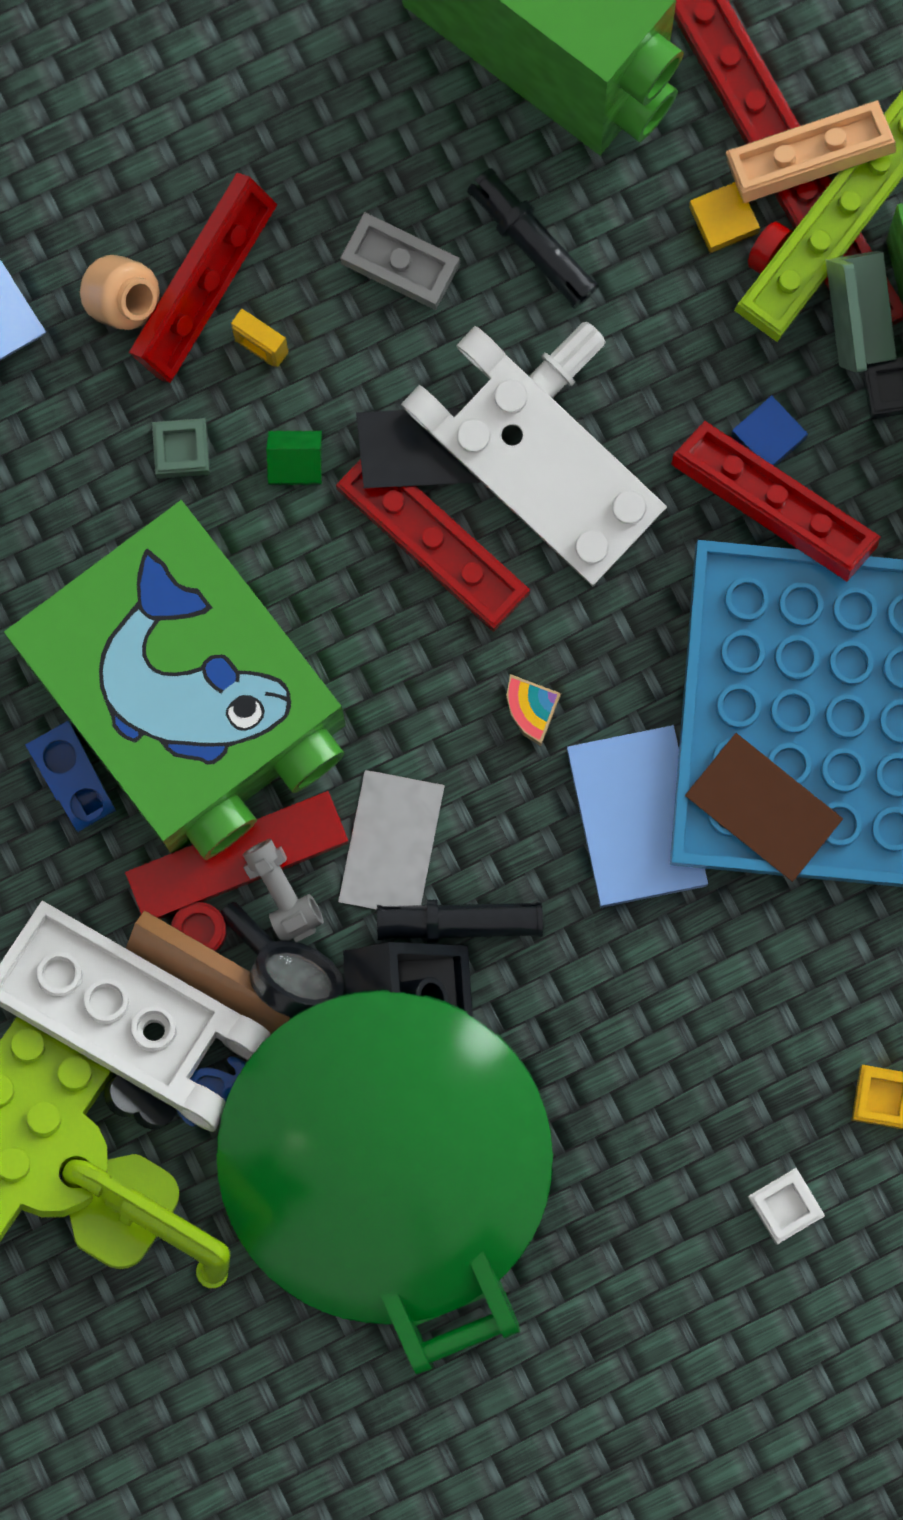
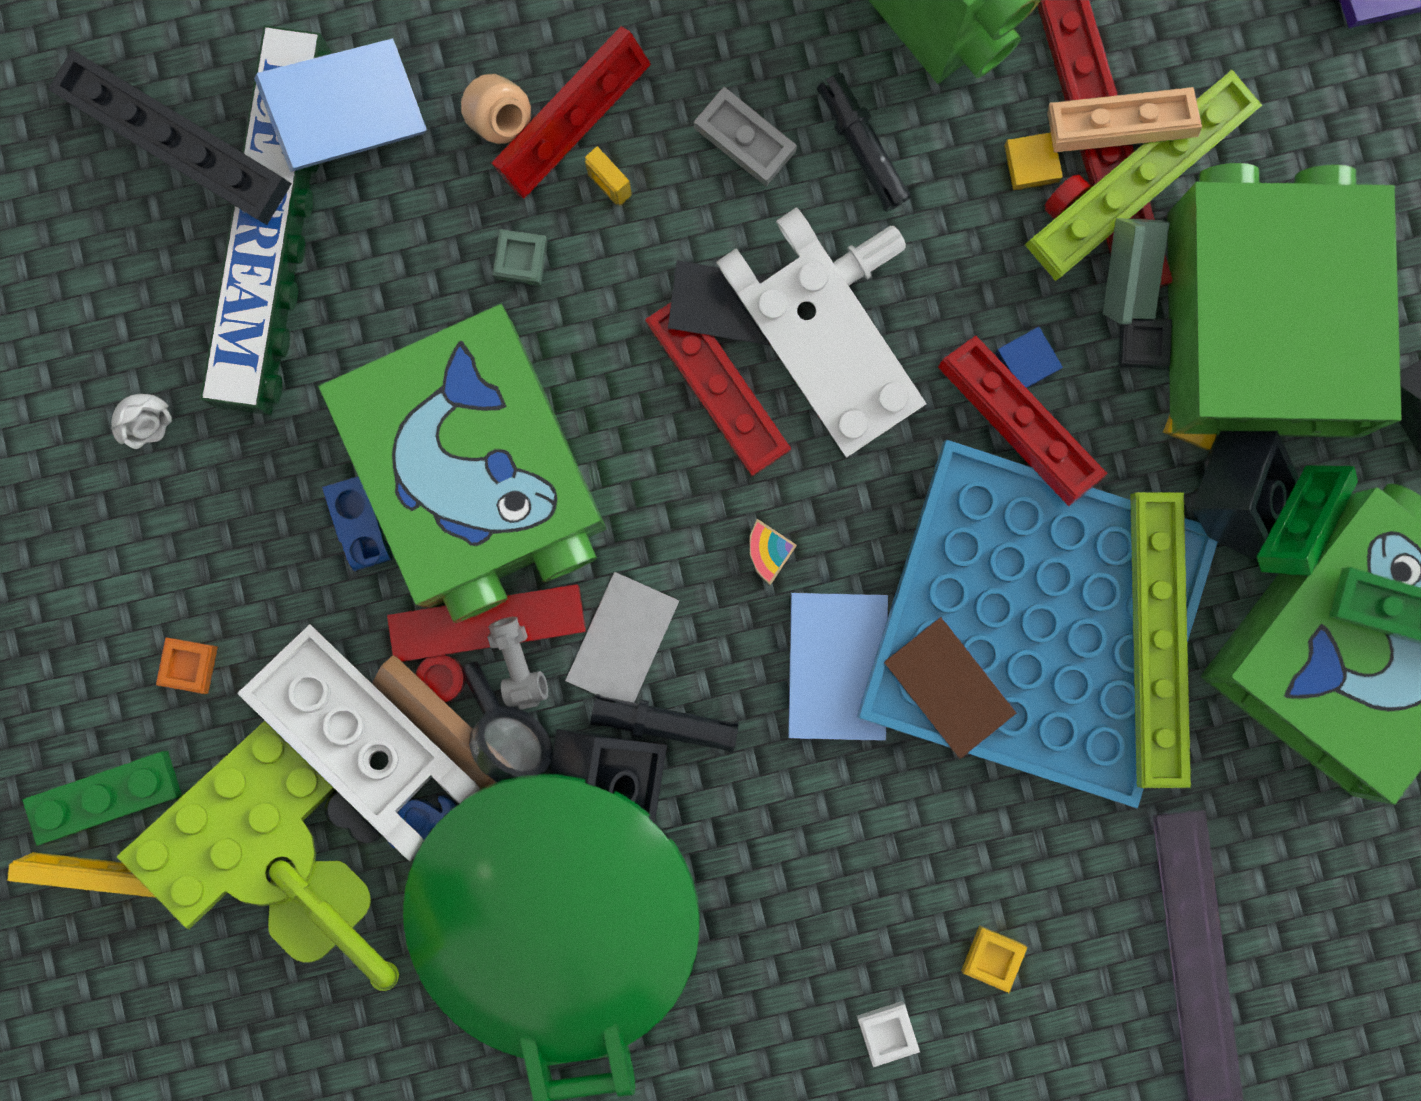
camera: 10 degrees right, 5 degrees up
green slope [266,431,322,485] -> none

